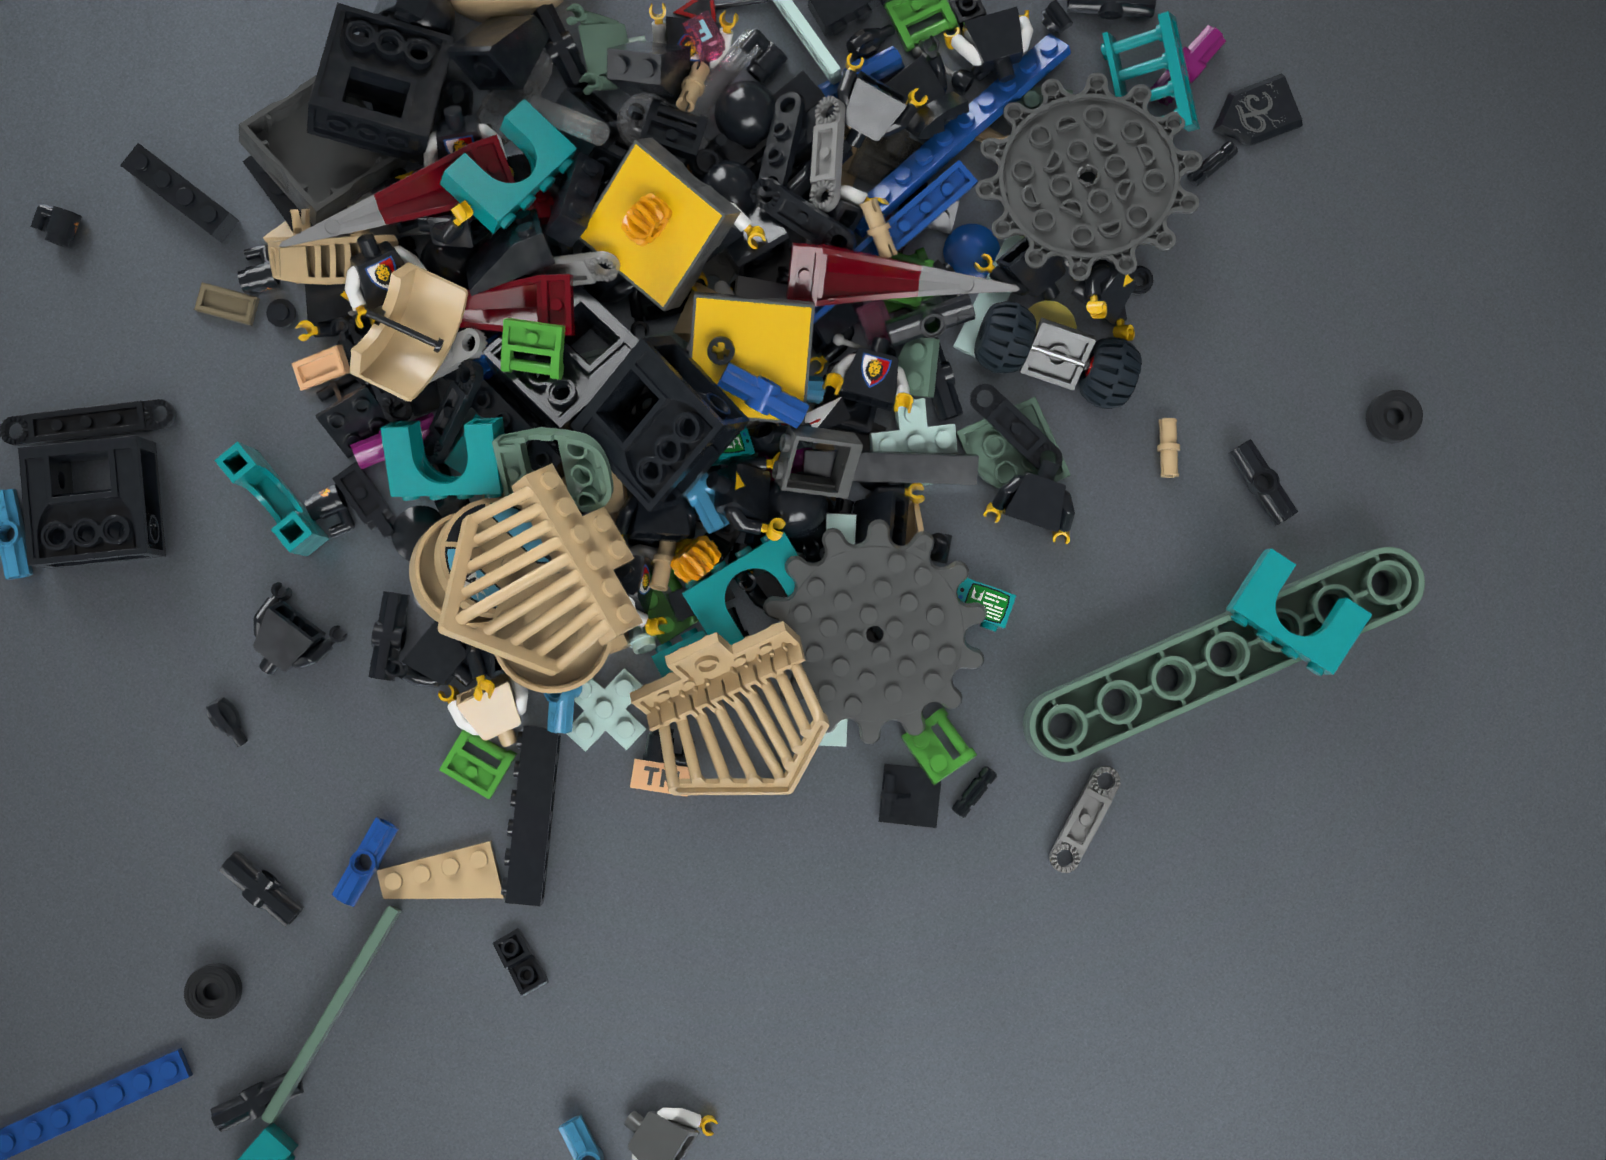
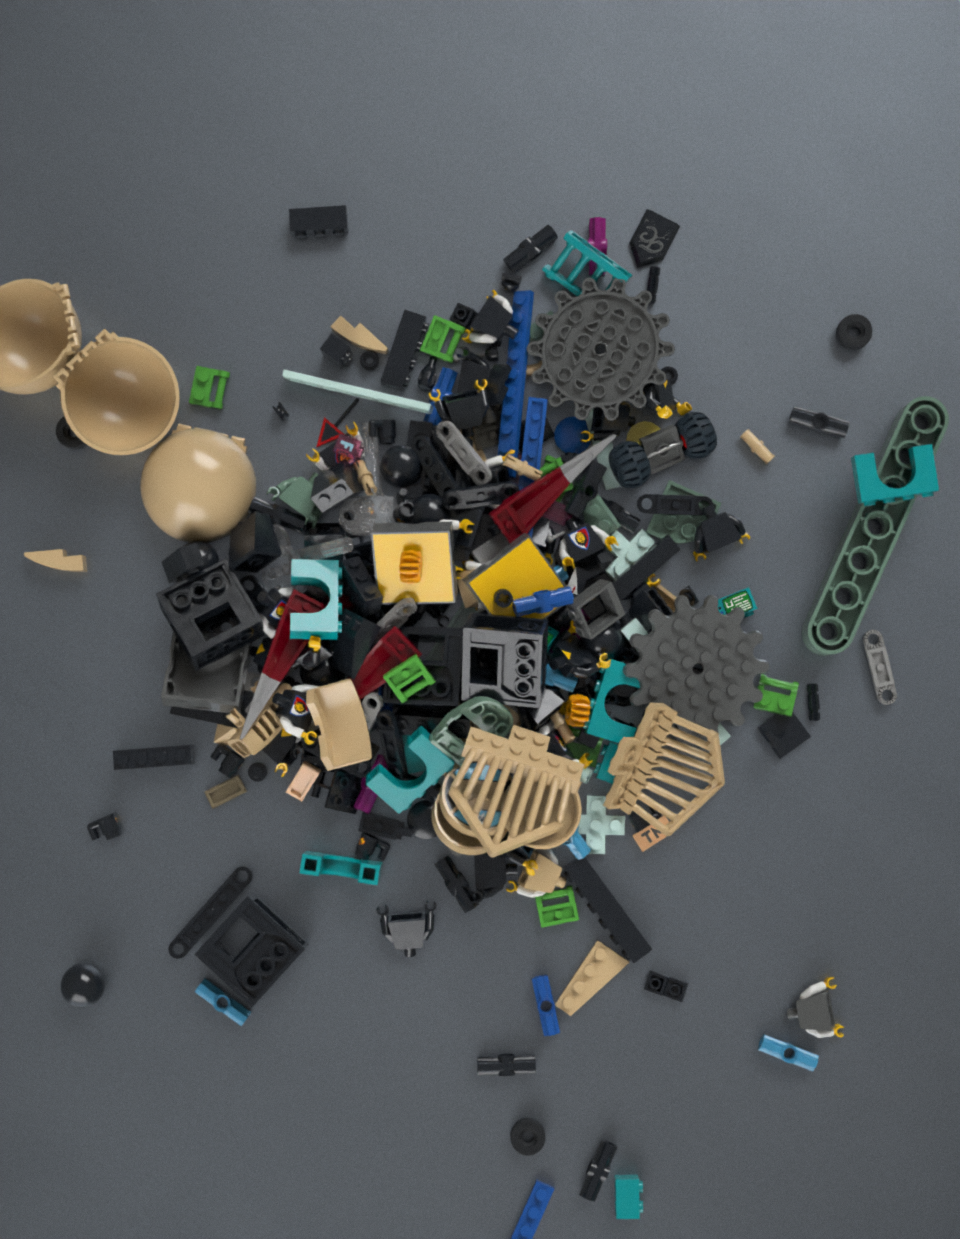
camera: 30 degrees left, 0 degrees up
black piece [206,697,248,747] -> none
sand green tile [261,906,402,1124] -> none
black piece [365,309,444,353] -> none
black plate [639,98,709,162] -> none

